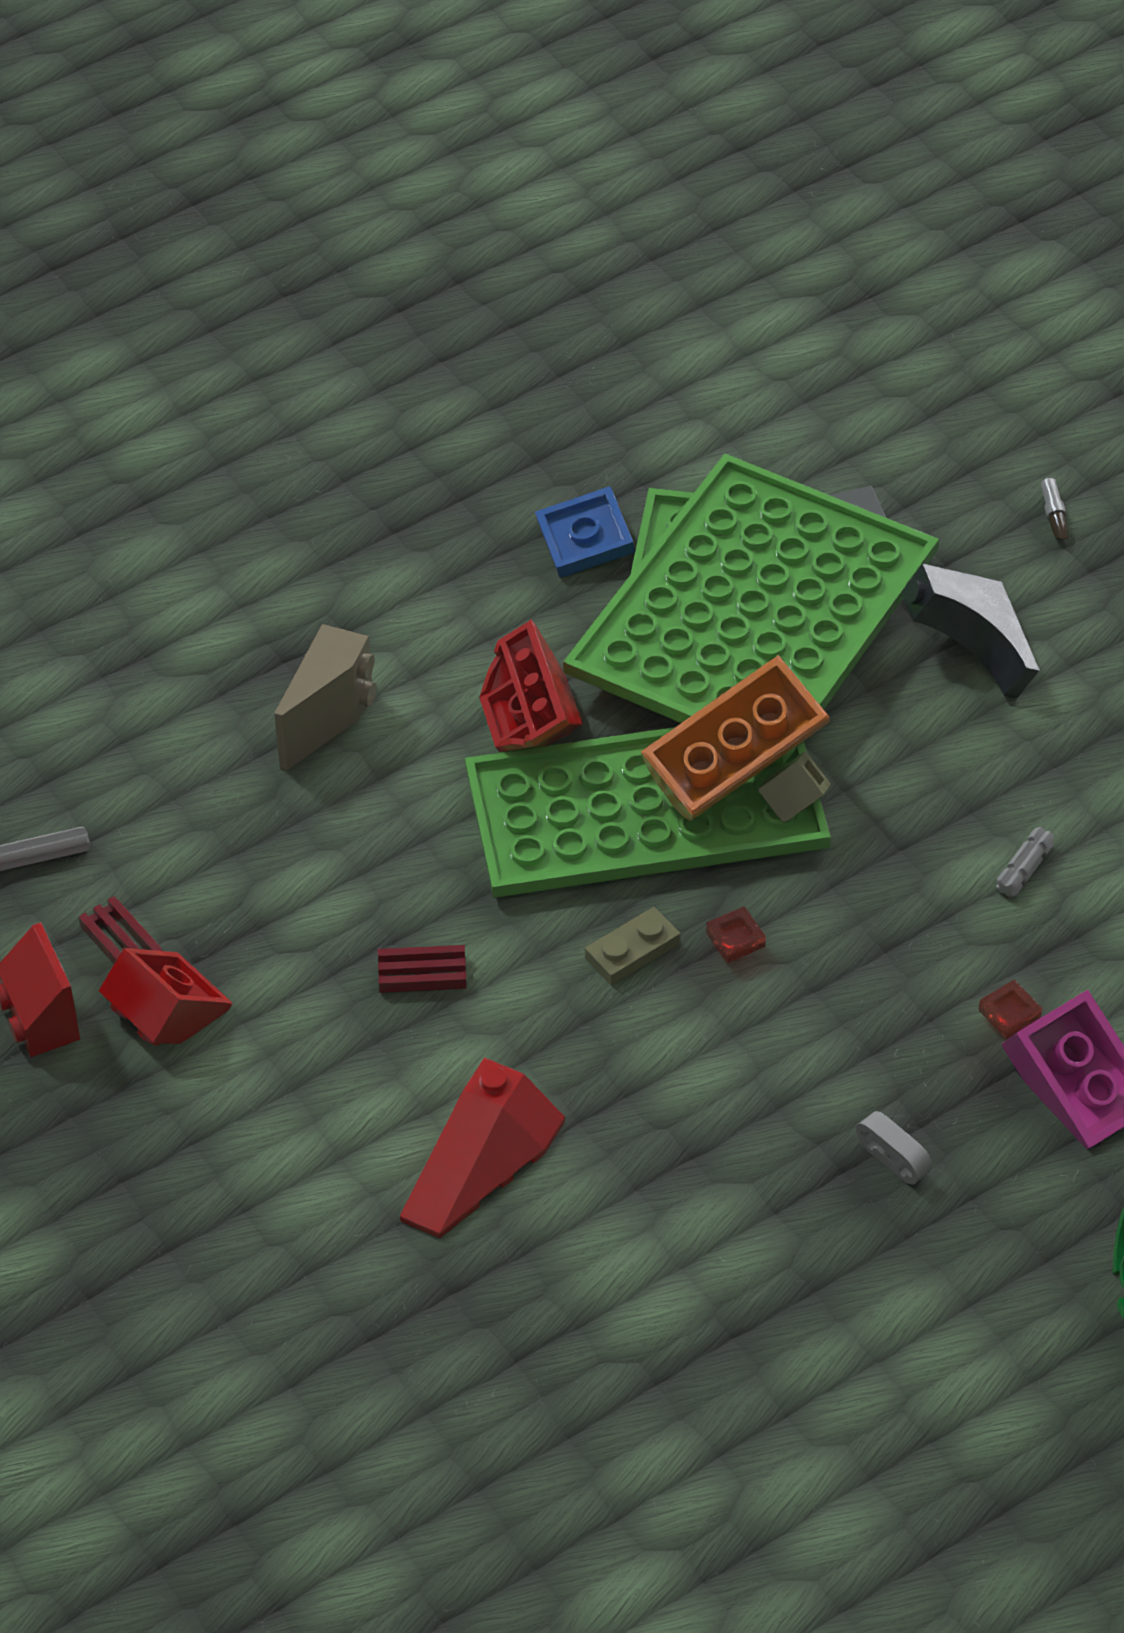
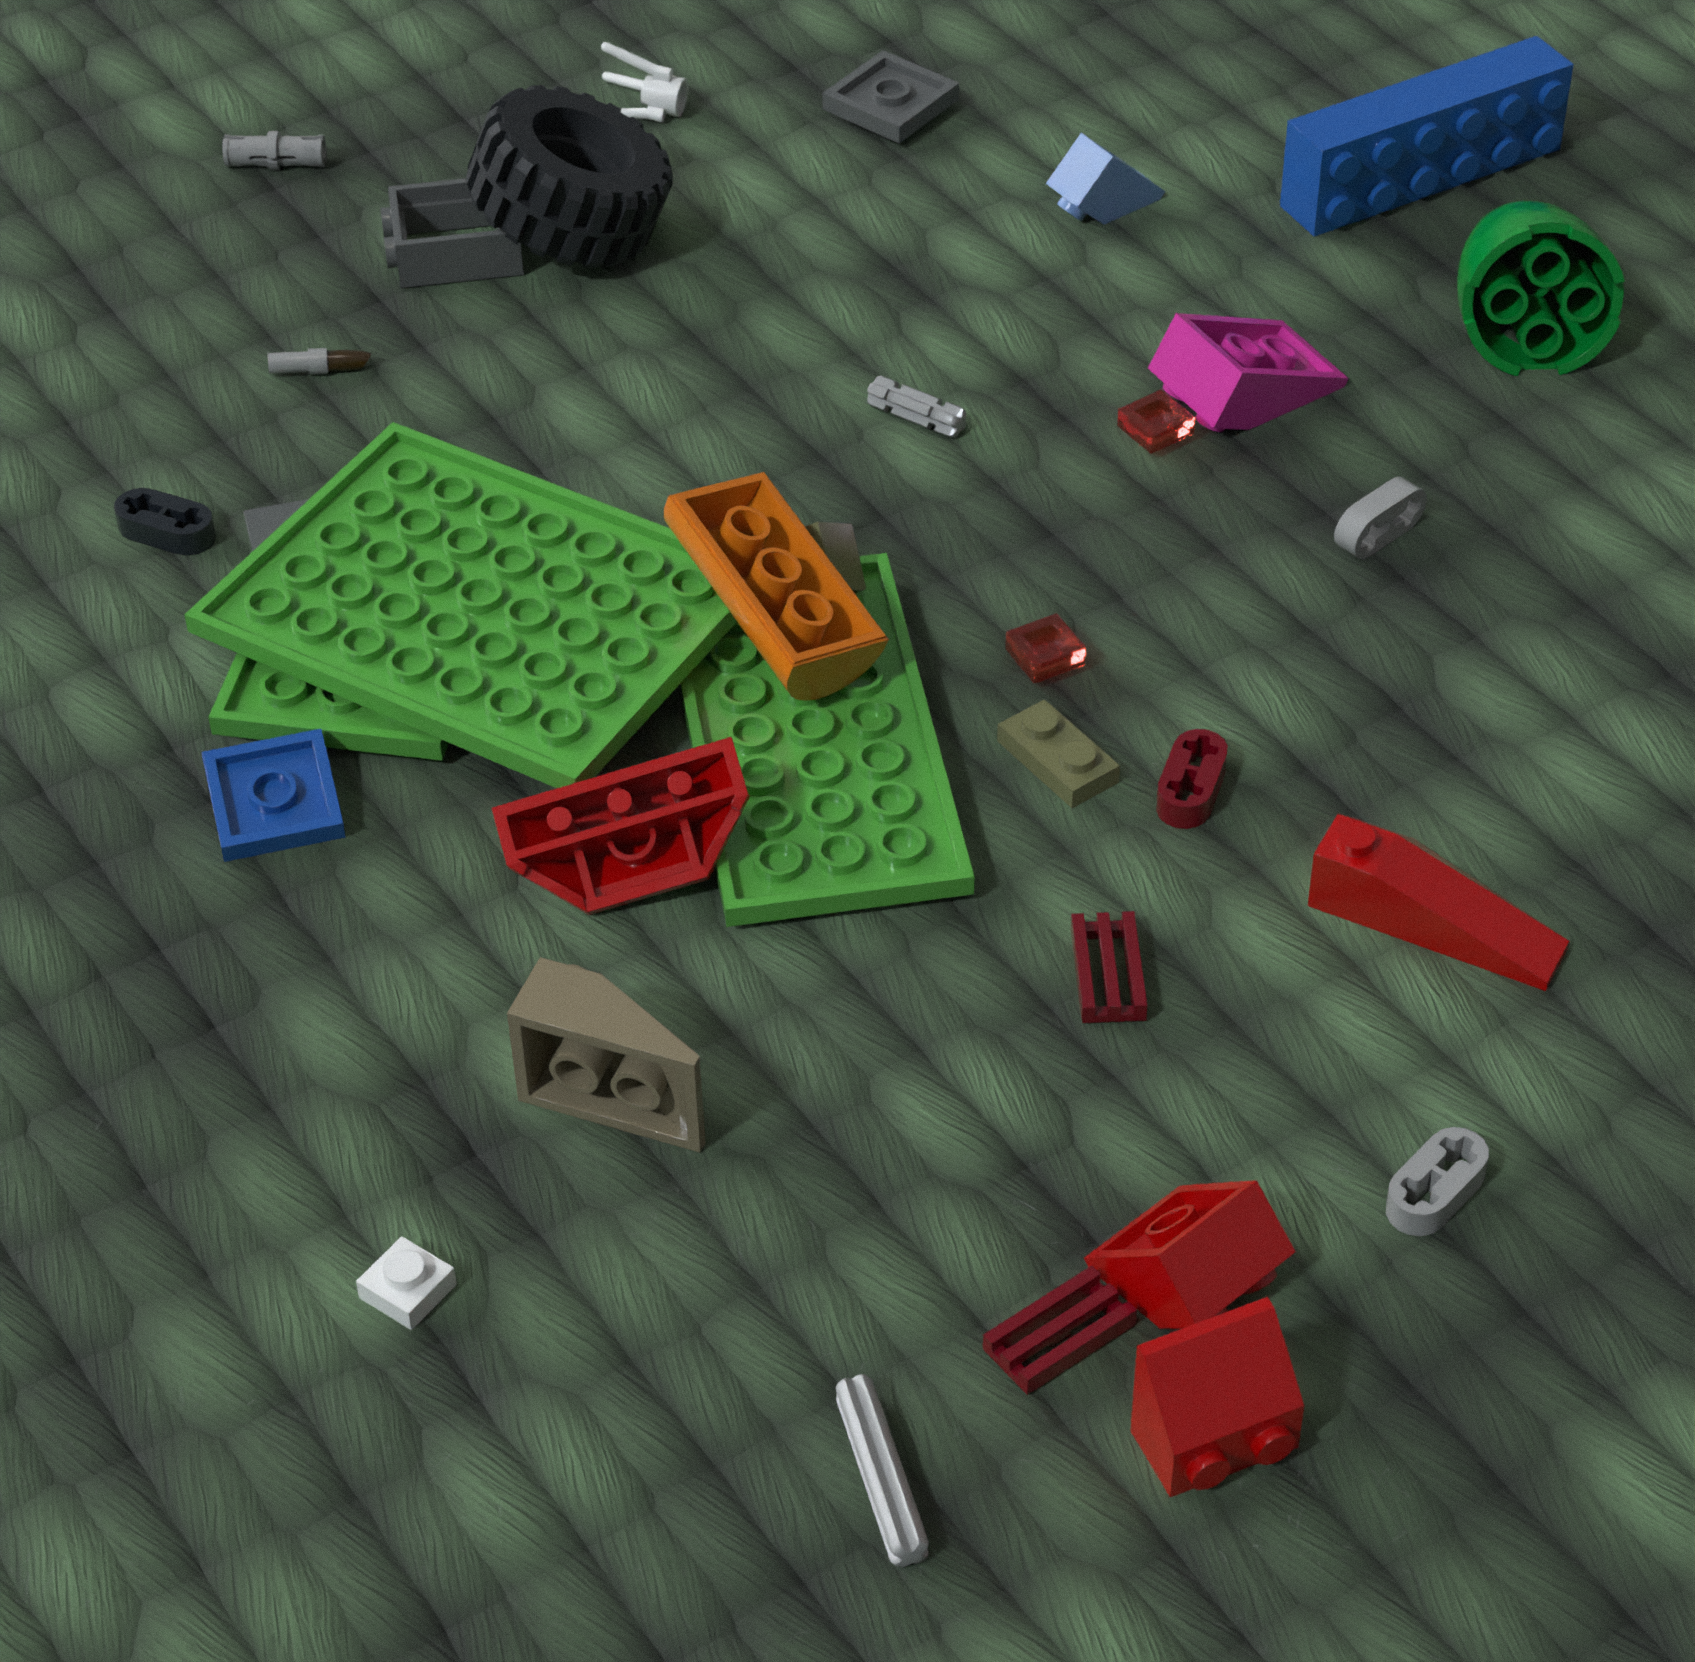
camera: 90 degrees left, 5 degrees down
black arch [901,564,1040,698] -> none
none -> black beam [114,488,216,556]
none -> white plate [356,1236,457,1330]
none -> dark red beam [1156,729,1228,829]
none -> light grey beam [1386,1127,1489,1236]

